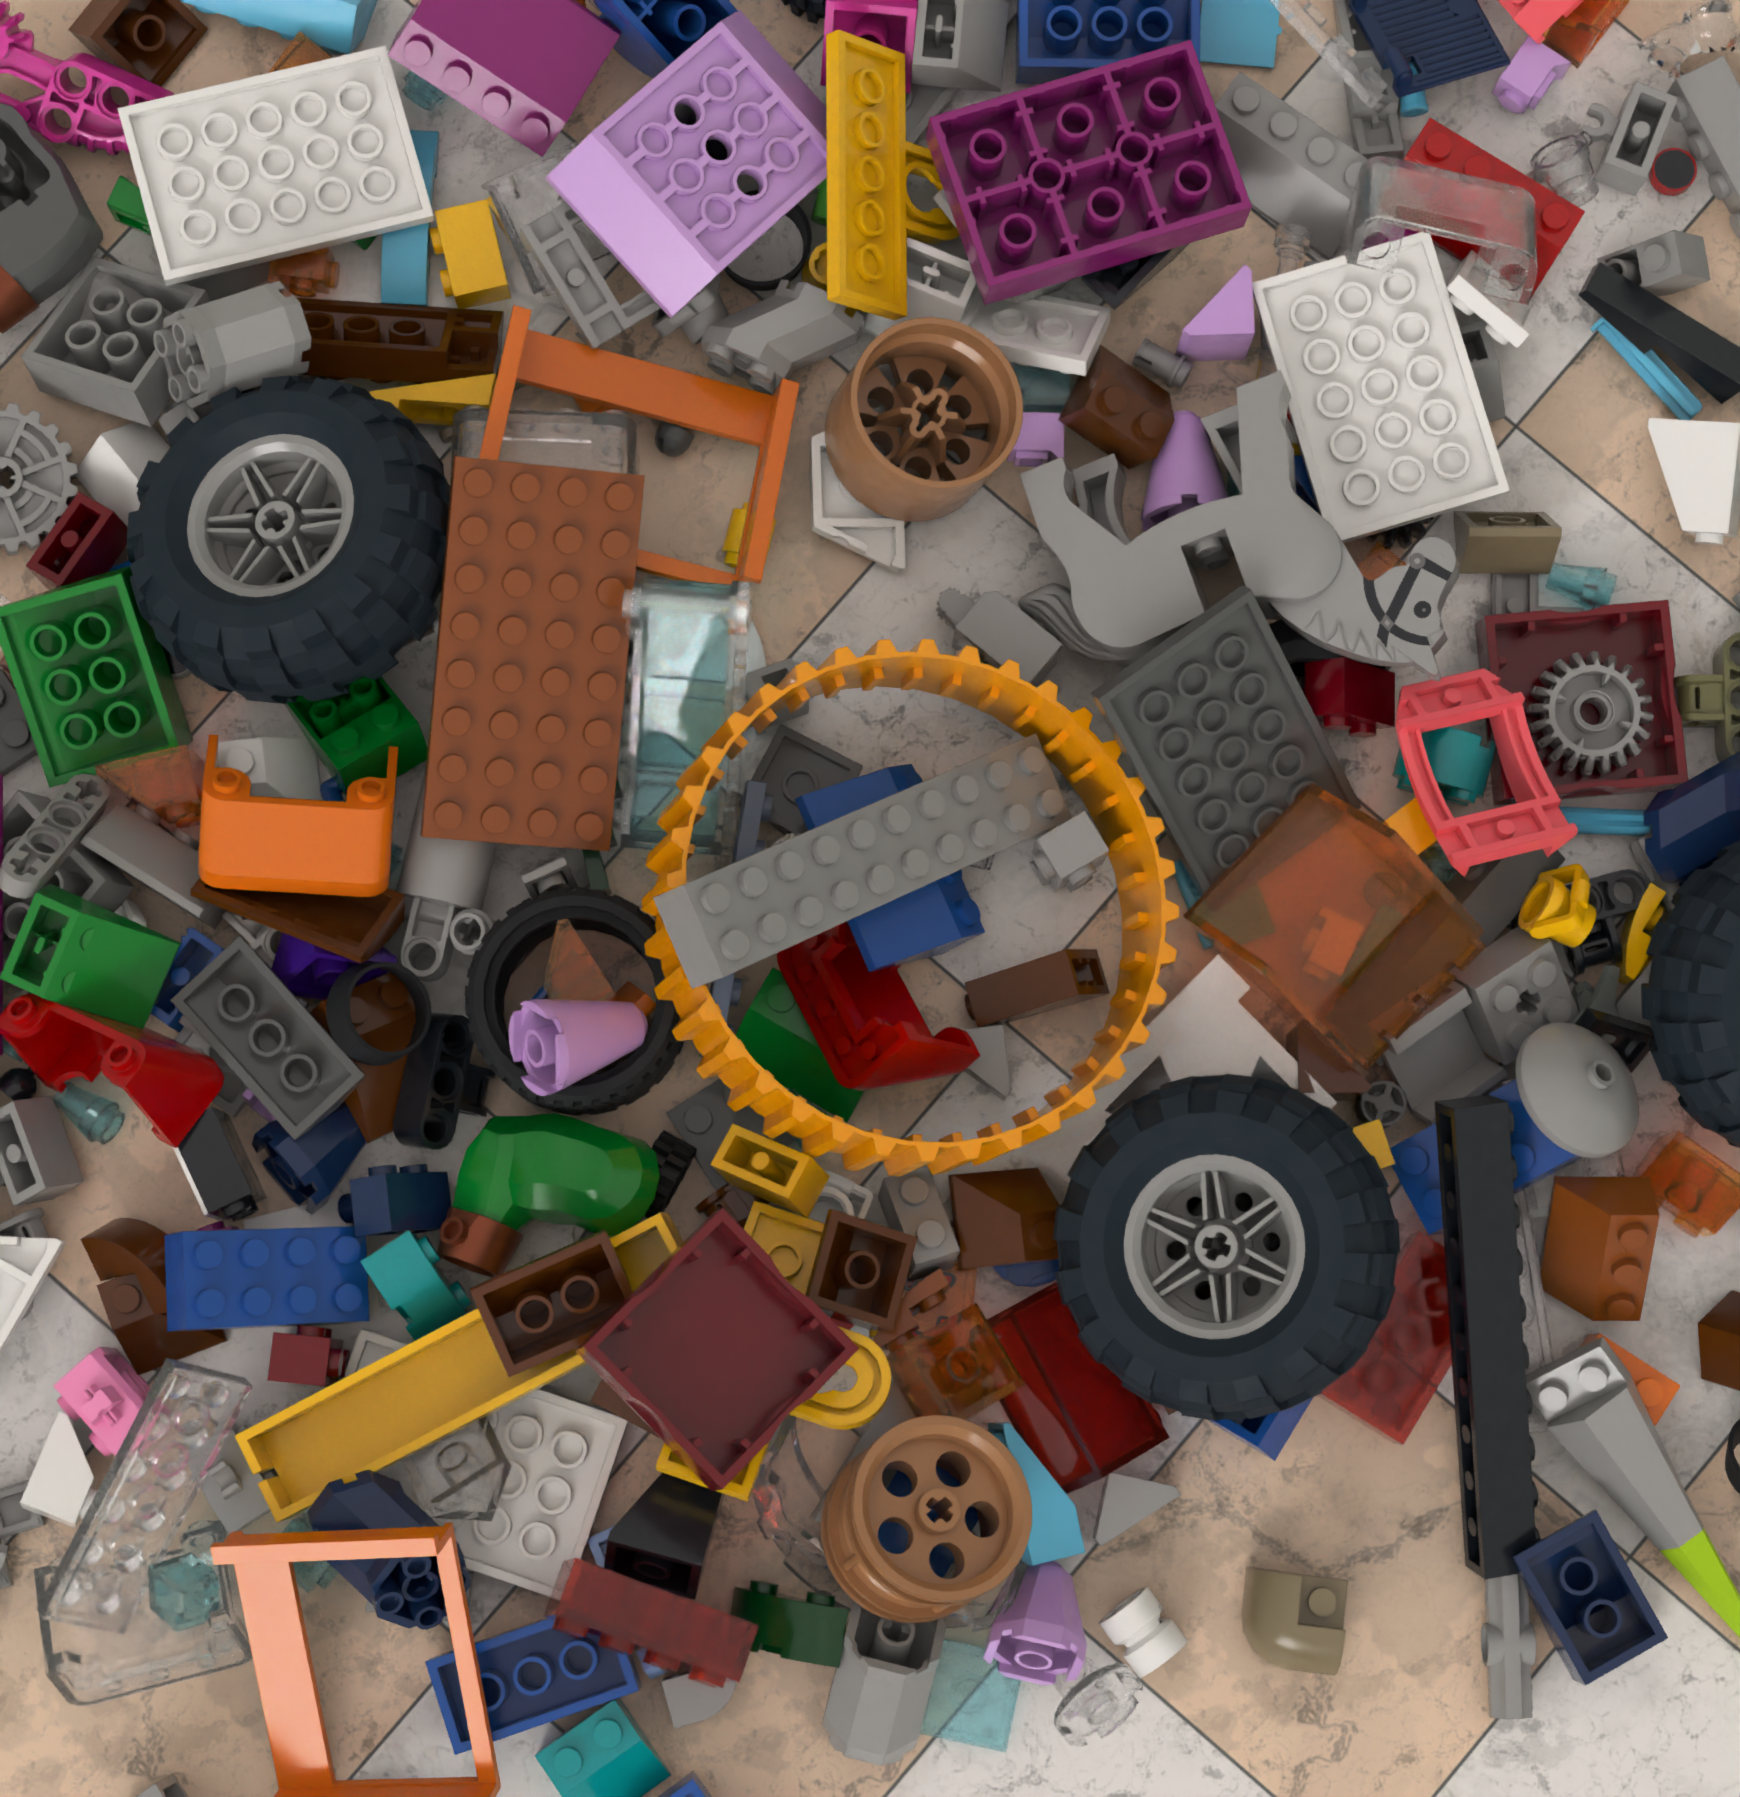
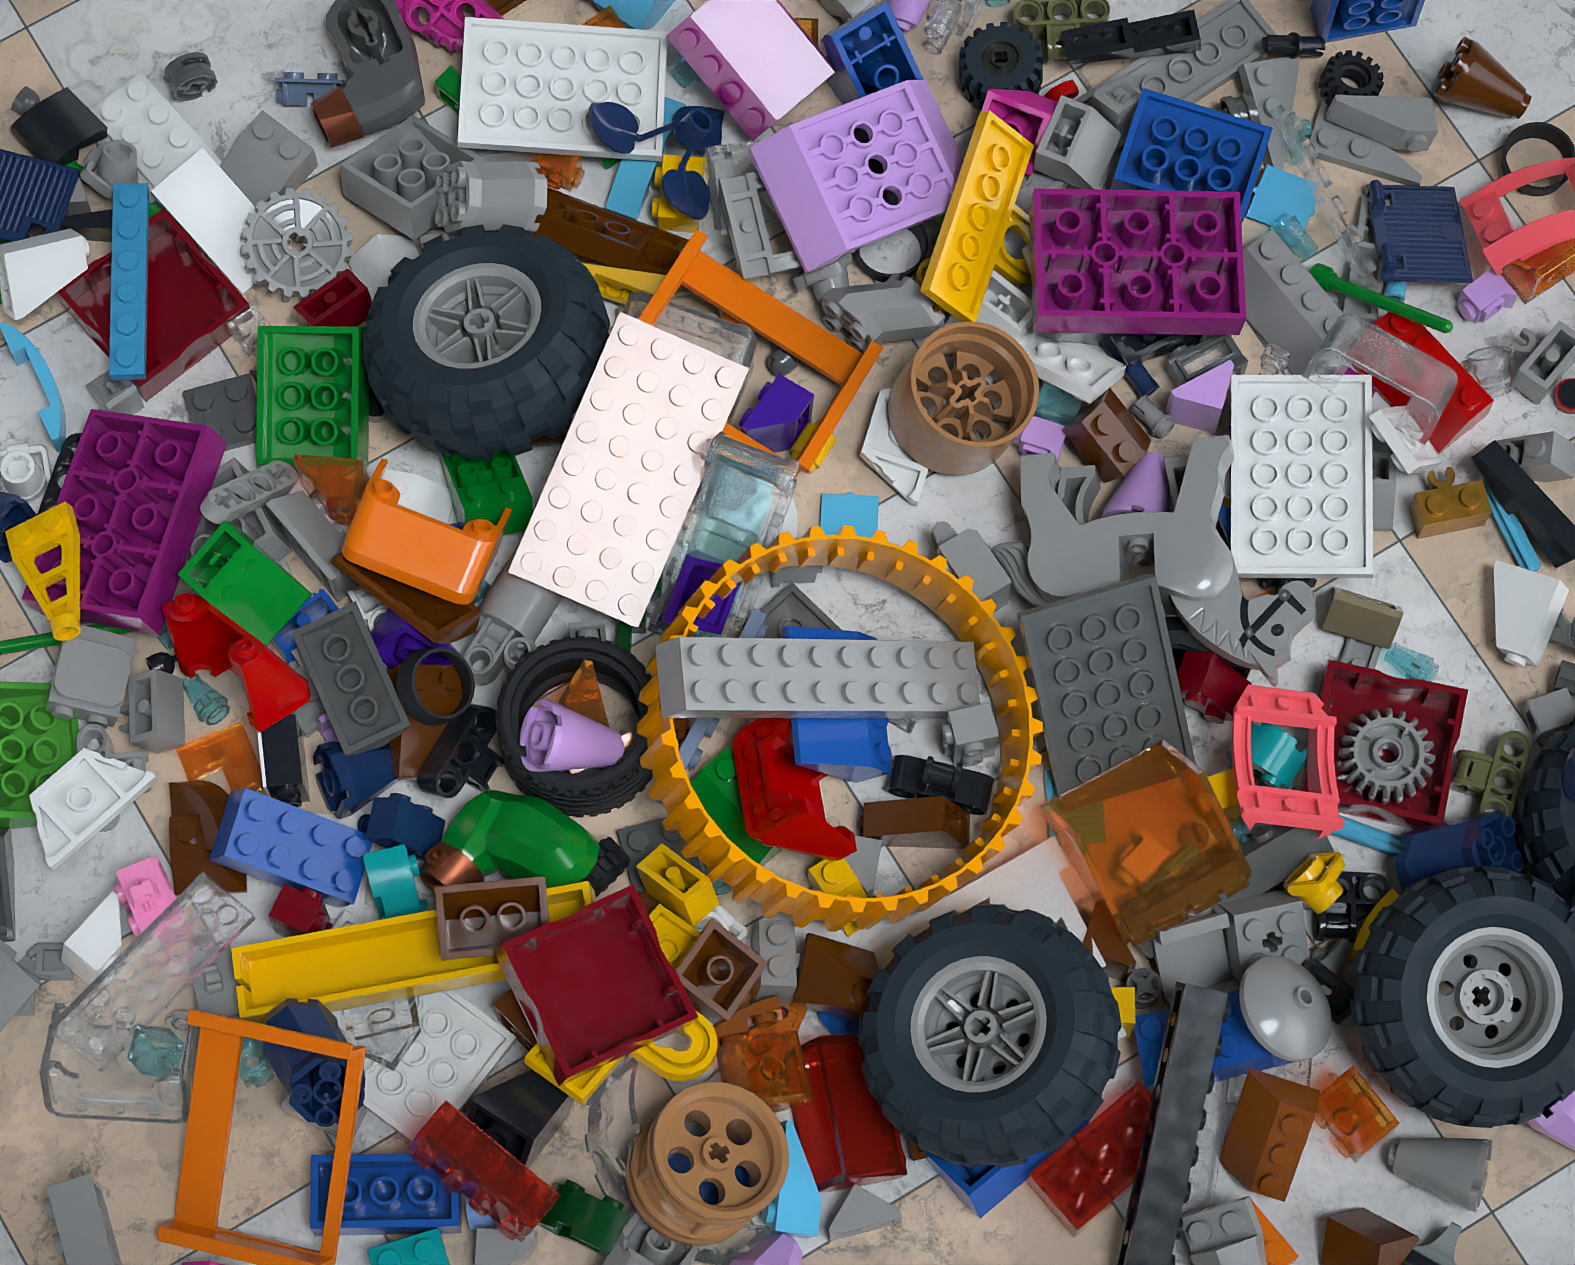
camera: 20 degrees right, 10 degrees down
none -> clear orange tile [176,721,264,792]
none -> dark blue plant [589,102,724,220]
none -> dark purple slope [662,550,741,635]
none -> dark purple slope [739,374,814,457]
none -> yellow slope [808,858,868,938]
none -> medium azure piece [820,492,879,538]
none -> black piece [886,755,994,815]
none -> dark blue pin [1103,333,1160,397]
none -> dark grey window [1165,335,1248,388]
none -> clear light blue cone [1268,212,1319,261]
none -> green piece [1309,263,1453,333]
none -> pearl gold brick [1409,467,1492,539]

